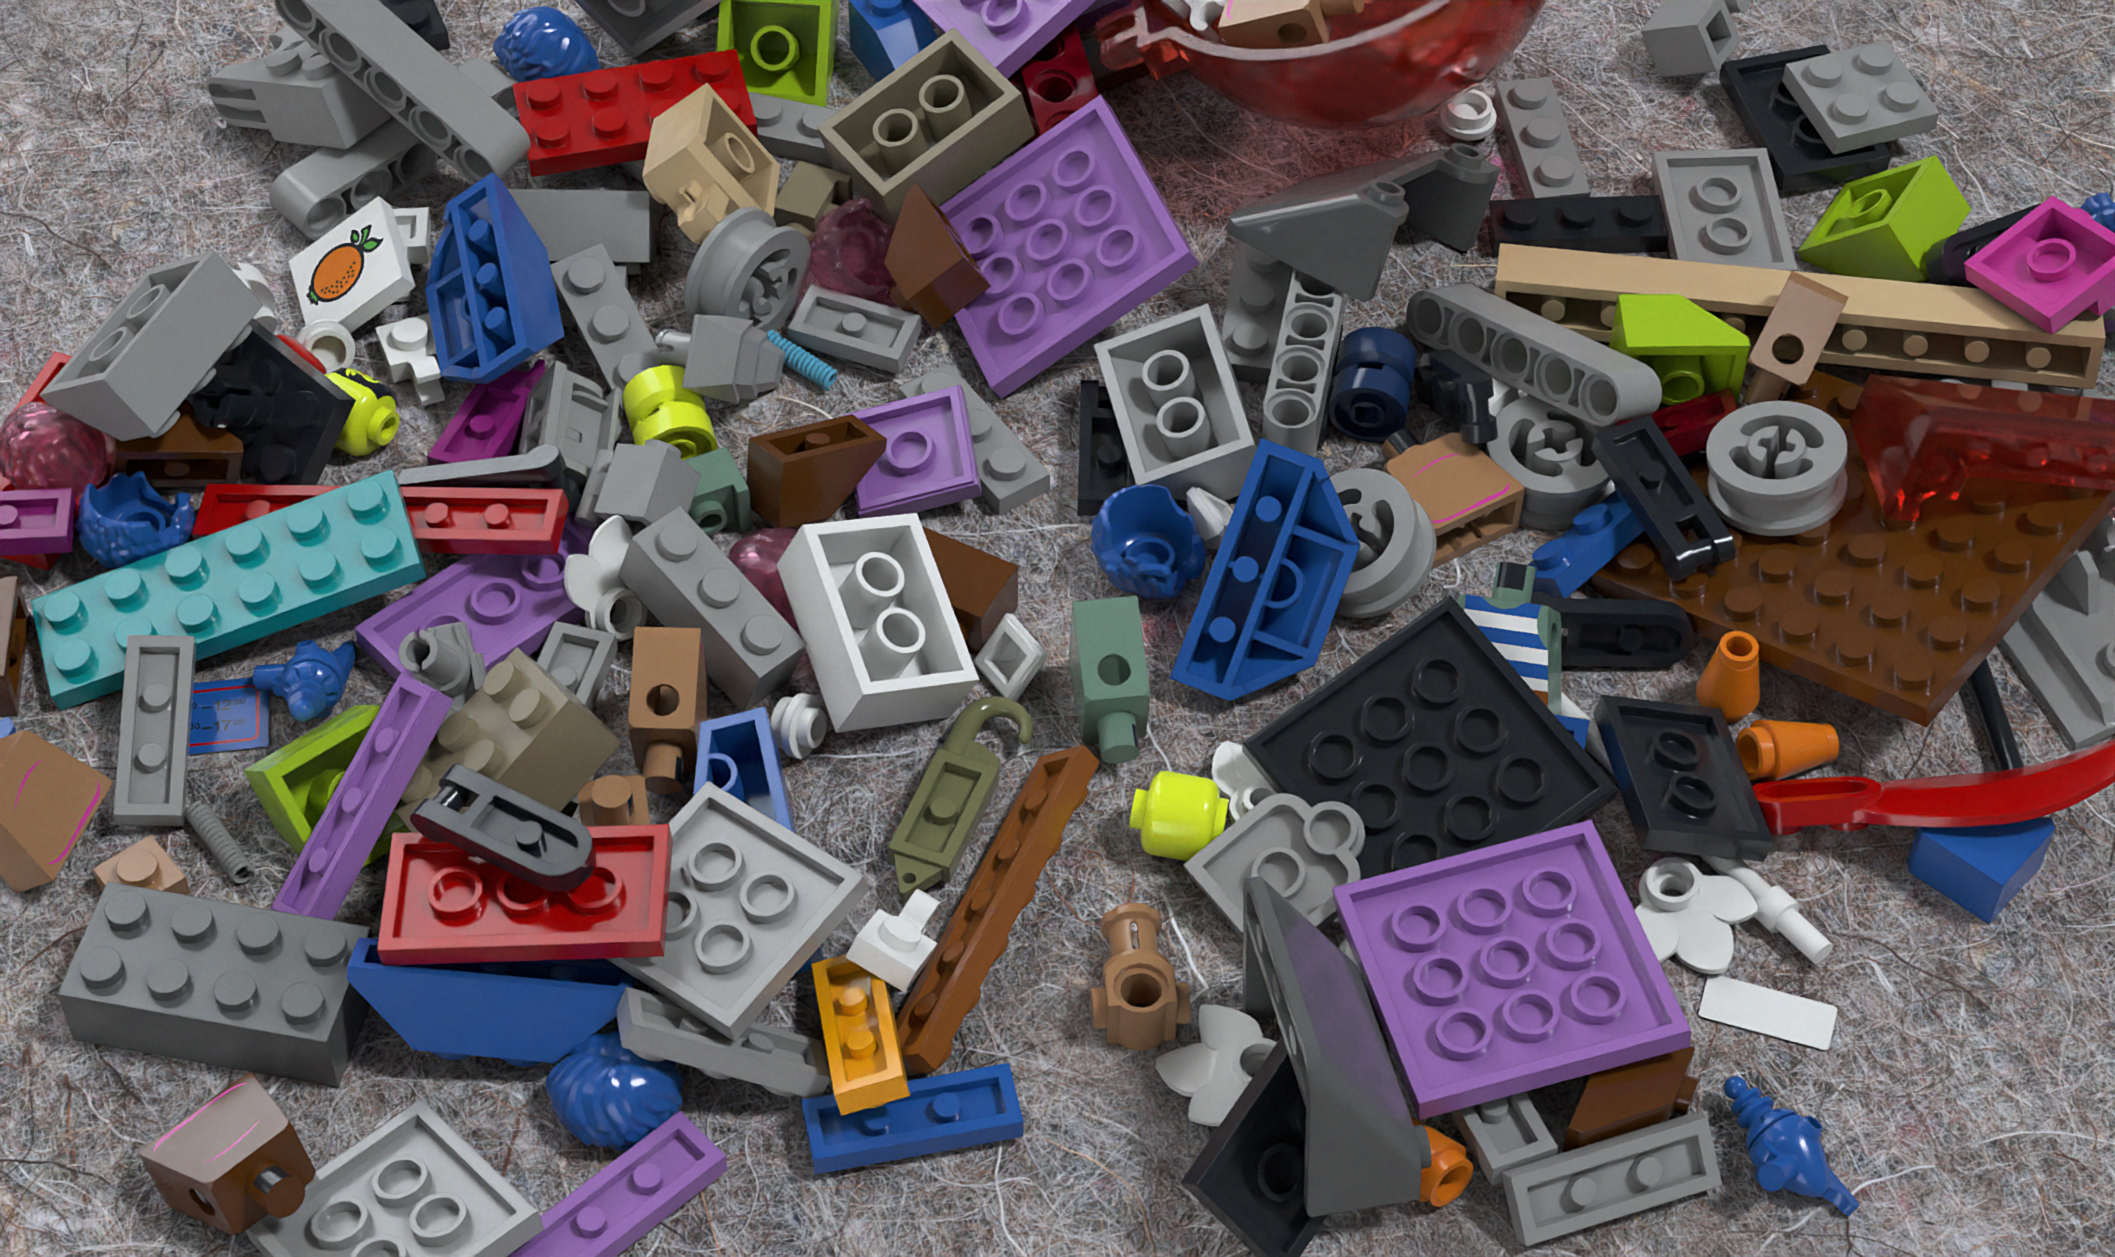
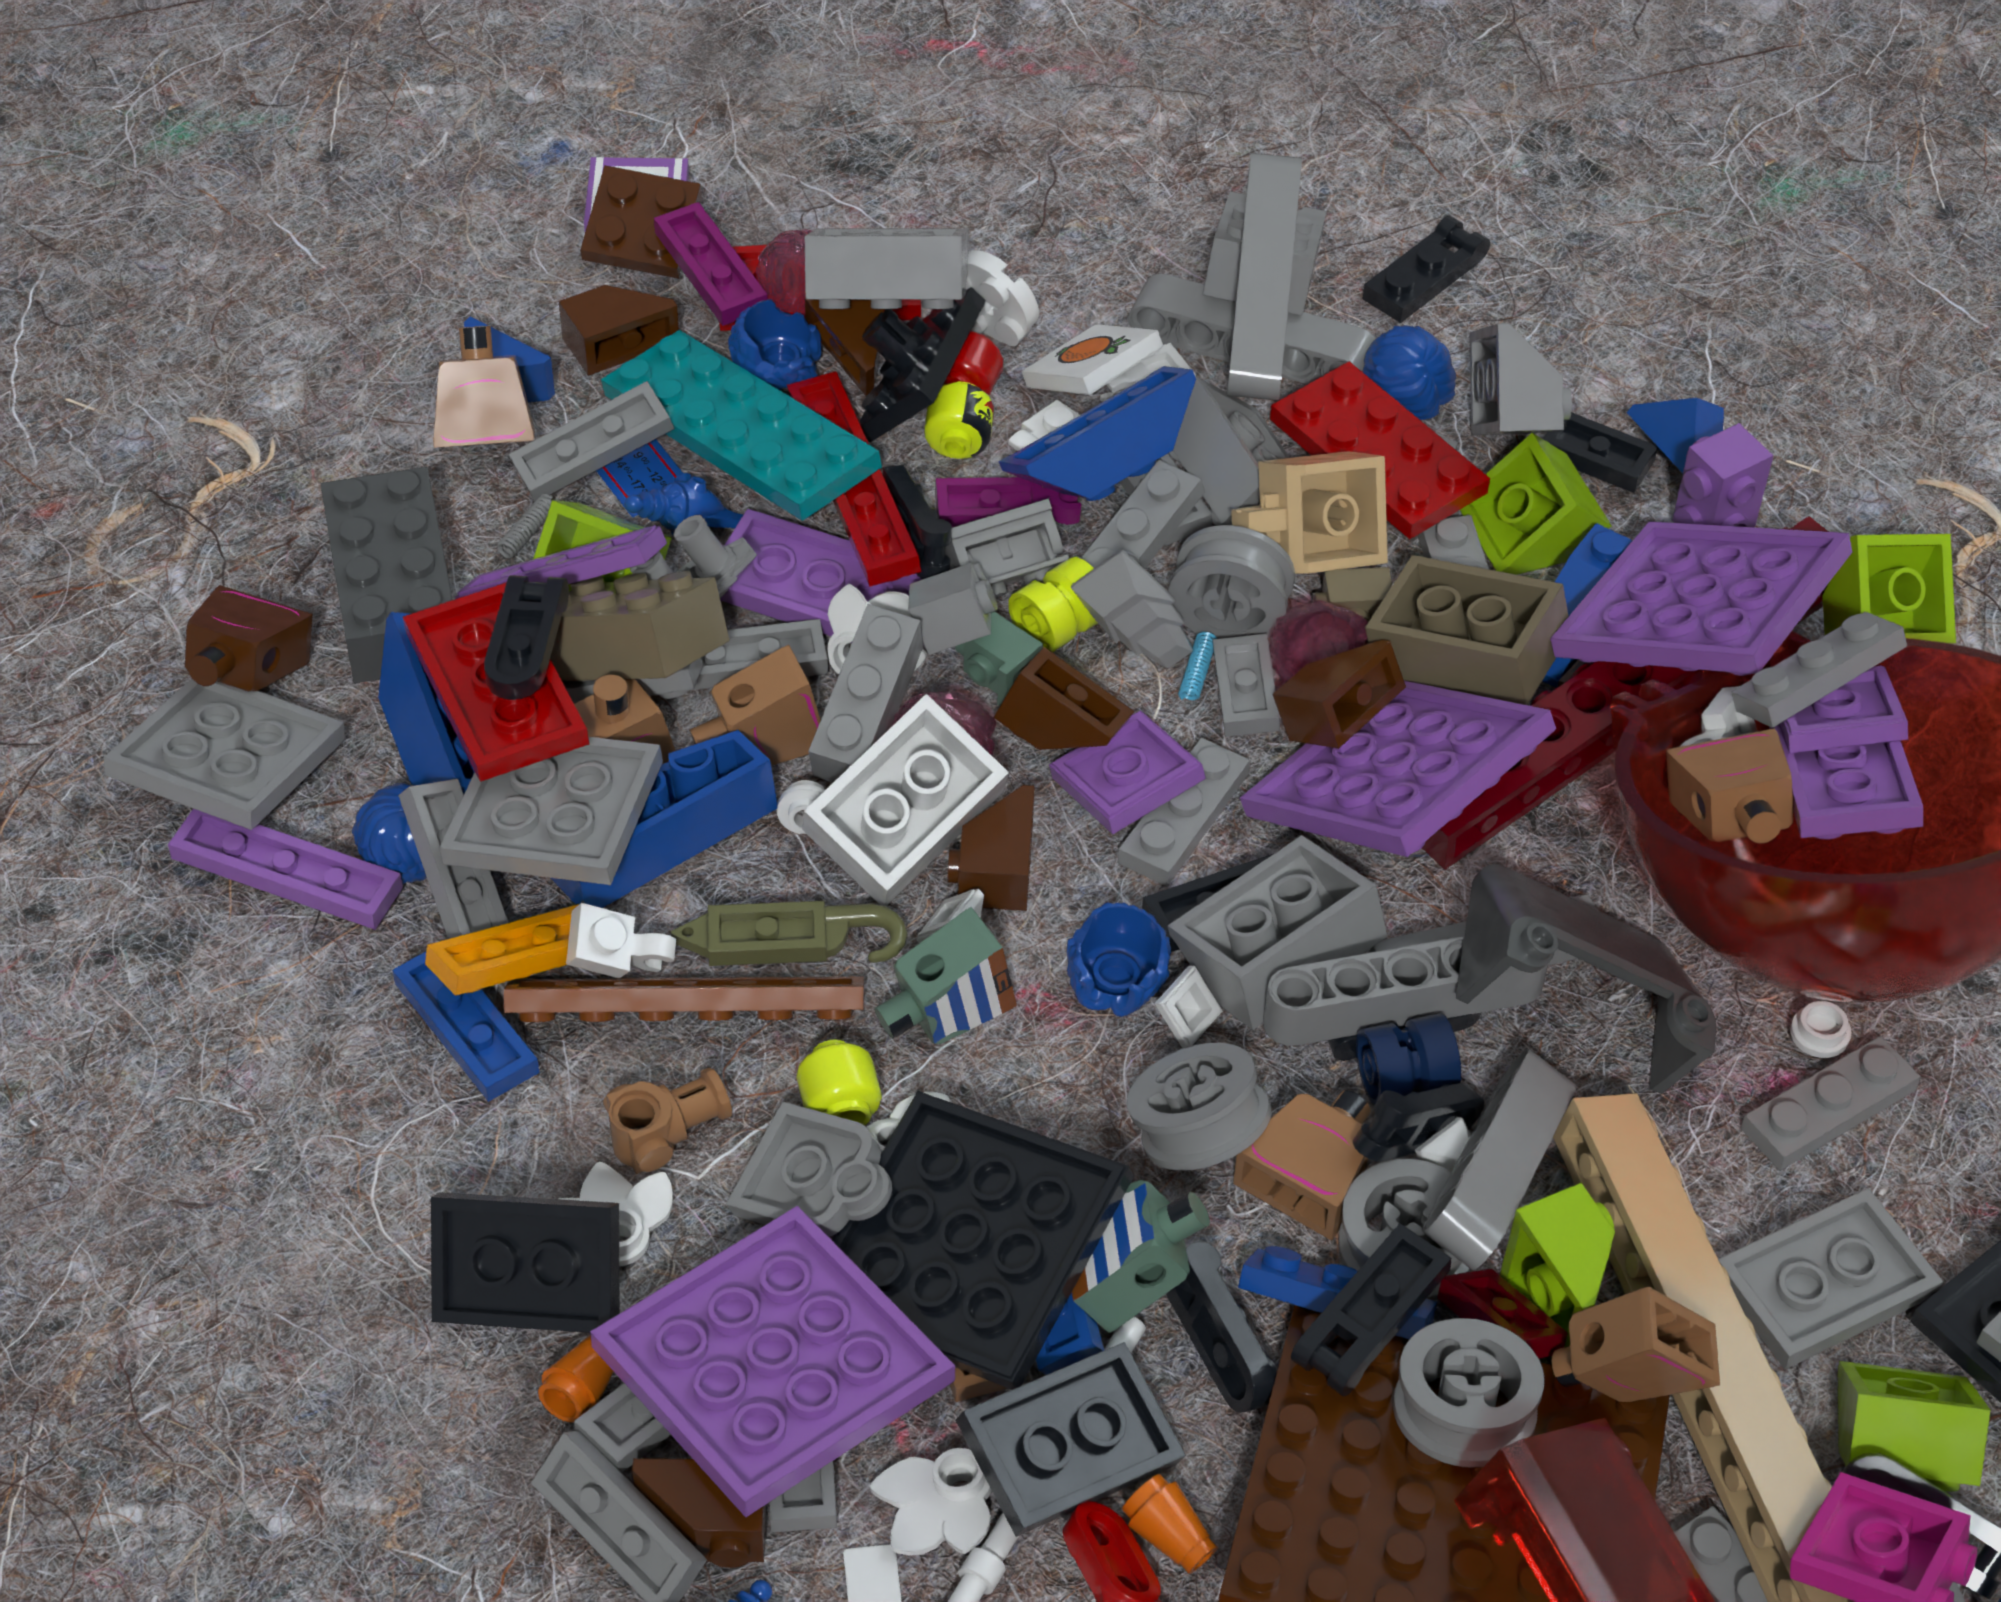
camera: 65 degrees right, 0 degrees up
medium nougat plate [93,835,190,895] -> none
white plate [296,319,355,374] -> none
blue wedge [1170,438,1361,702] -> none
dark grey windscreen [1242,876,1431,1217] -> none
black plate [1486,195,1668,258] -> none
orange cone [1696,631,1760,723] -> none

